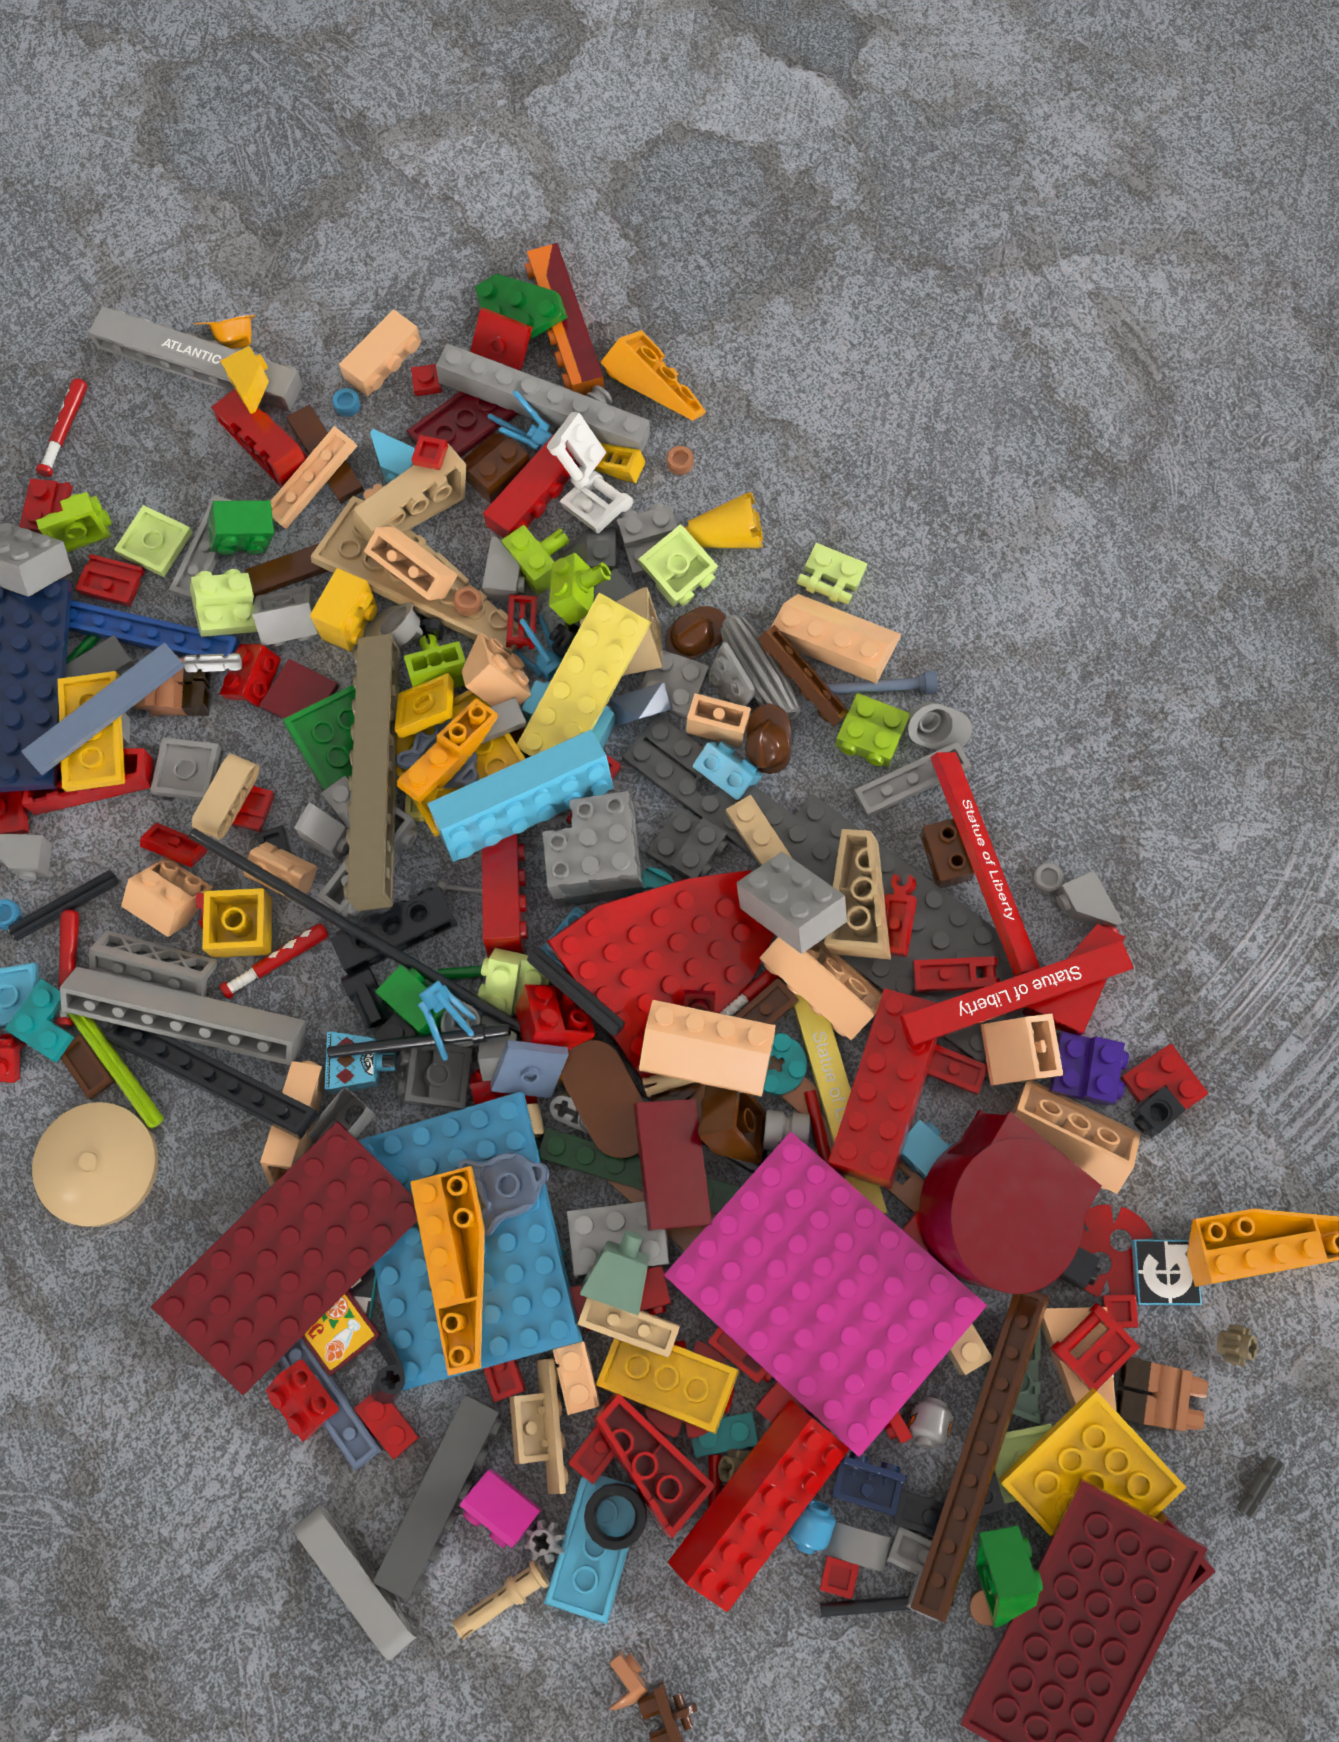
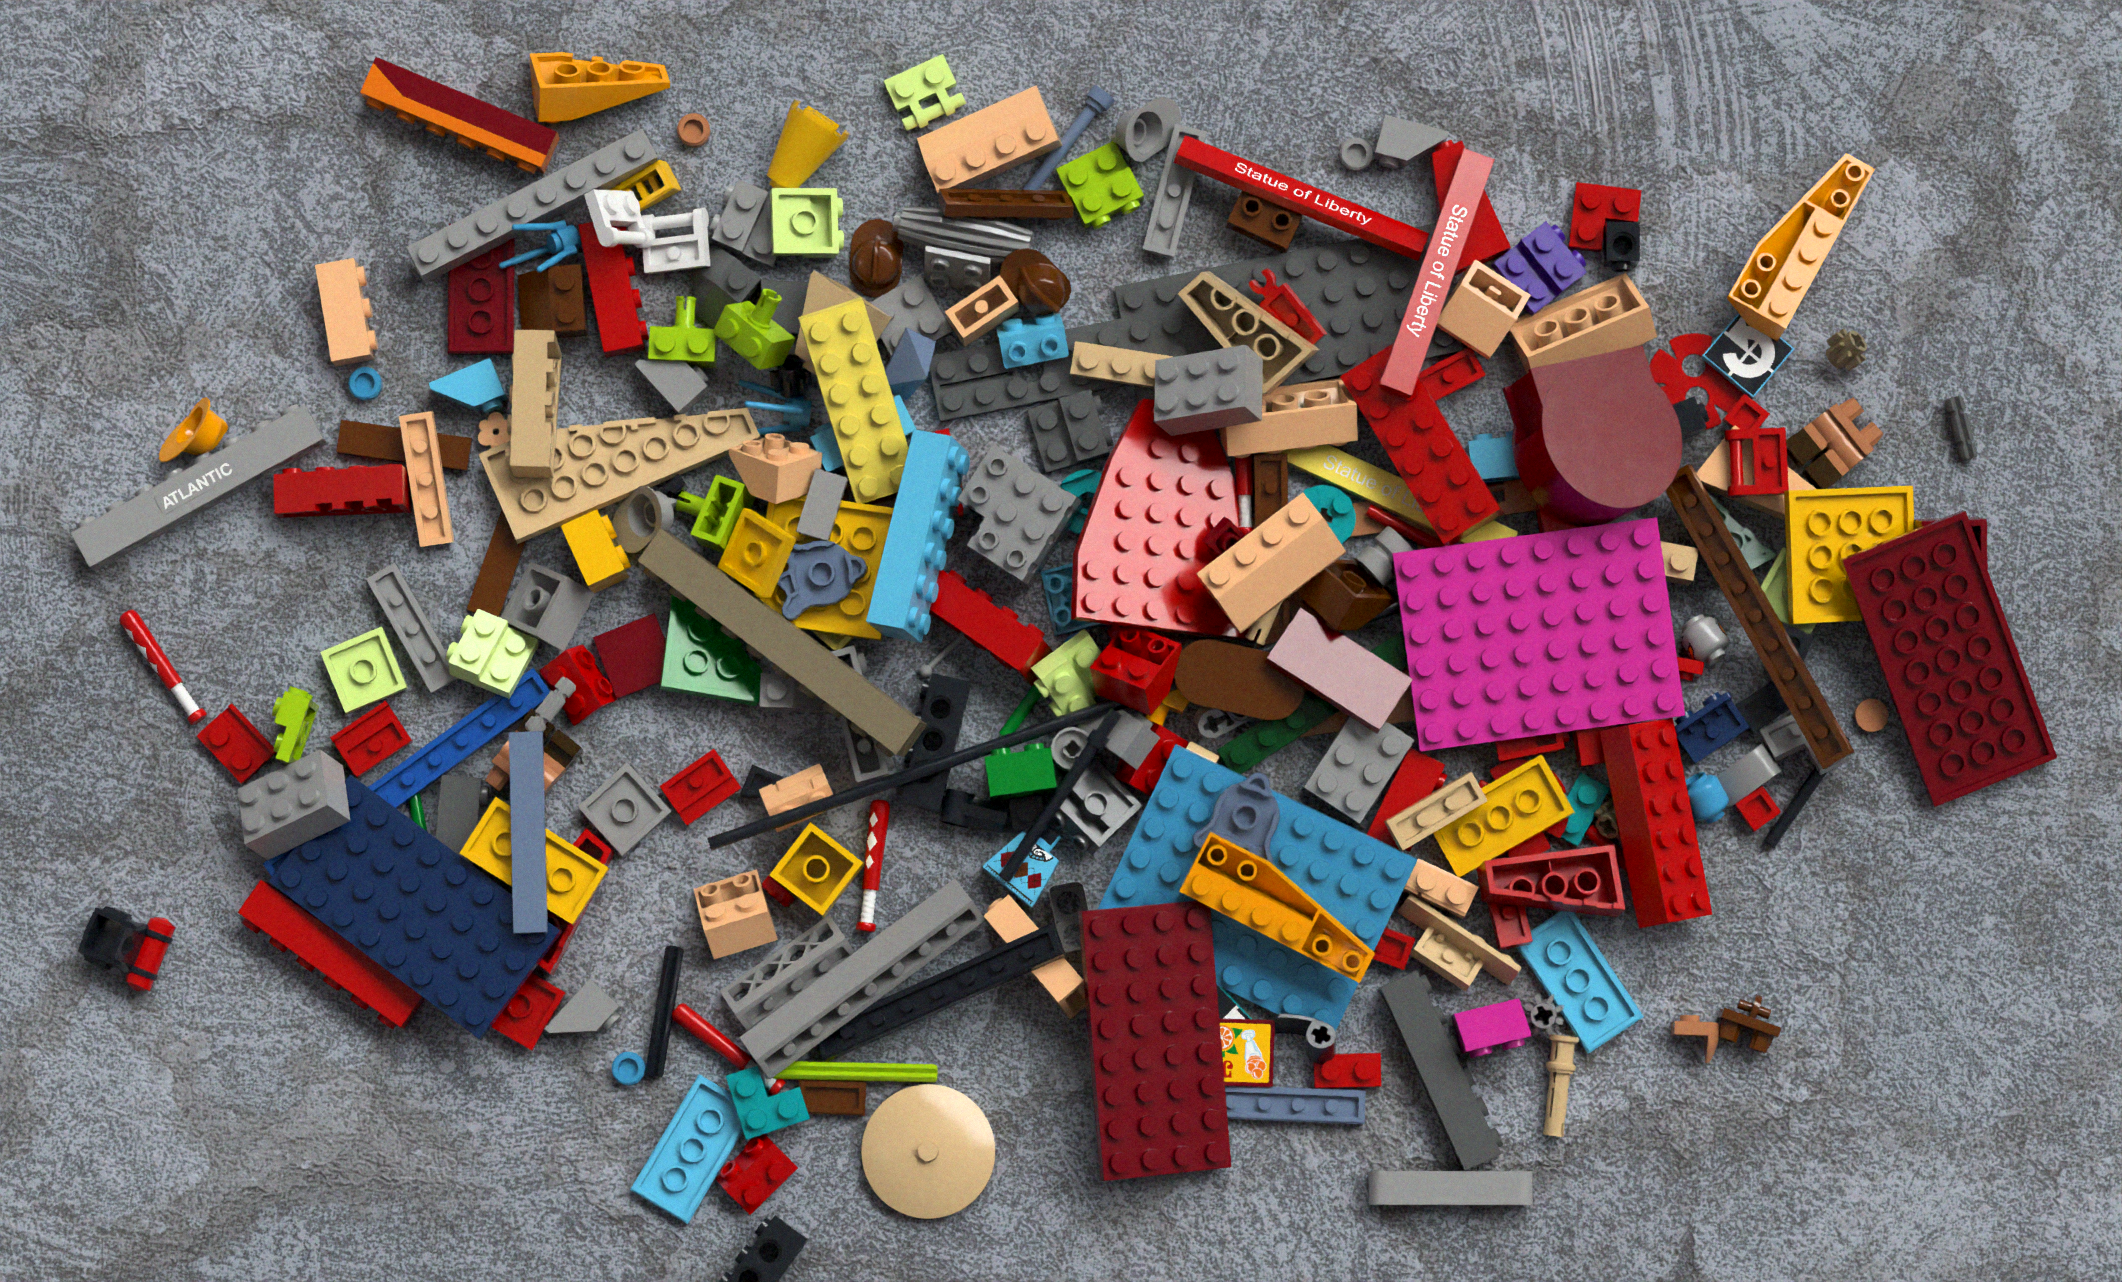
camera: 55 degrees left, 10 degrees up
red plate [140,822,207,868] -> none
tan beam [191,753,259,839] -> none
green brick [207,500,274,555] -> none
yellow slope [220,346,269,414] -> none
red bracket [265,1360,339,1442] -> none
light grey slope [294,803,349,860] -> none
light nougat brick [364,526,458,600] -> none
light orange slope [397,698,498,803] -> none
red plate [411,364,442,397] -> none
red plate [411,435,448,470] -> none
dark azure plant [418,980,476,1061] -> none
nougat tile [453,587,482,616] -> none
red plate [470,308,532,371] -> none
green plate [475,273,567,340] -> none
sand blue plate [490,1040,569,1098] -> none
red tile [506,594,537,650] -> none
black axle [527,947,625,1036] -> none
sand green torso [580,1230,649,1316] -> none
black tyre [584,1483,647,1551] -> none
light grey bush [586,385,613,405] -> none
red plate [912,956,1000,993] -> none
green slope [975,1525,1043,1627] -> none

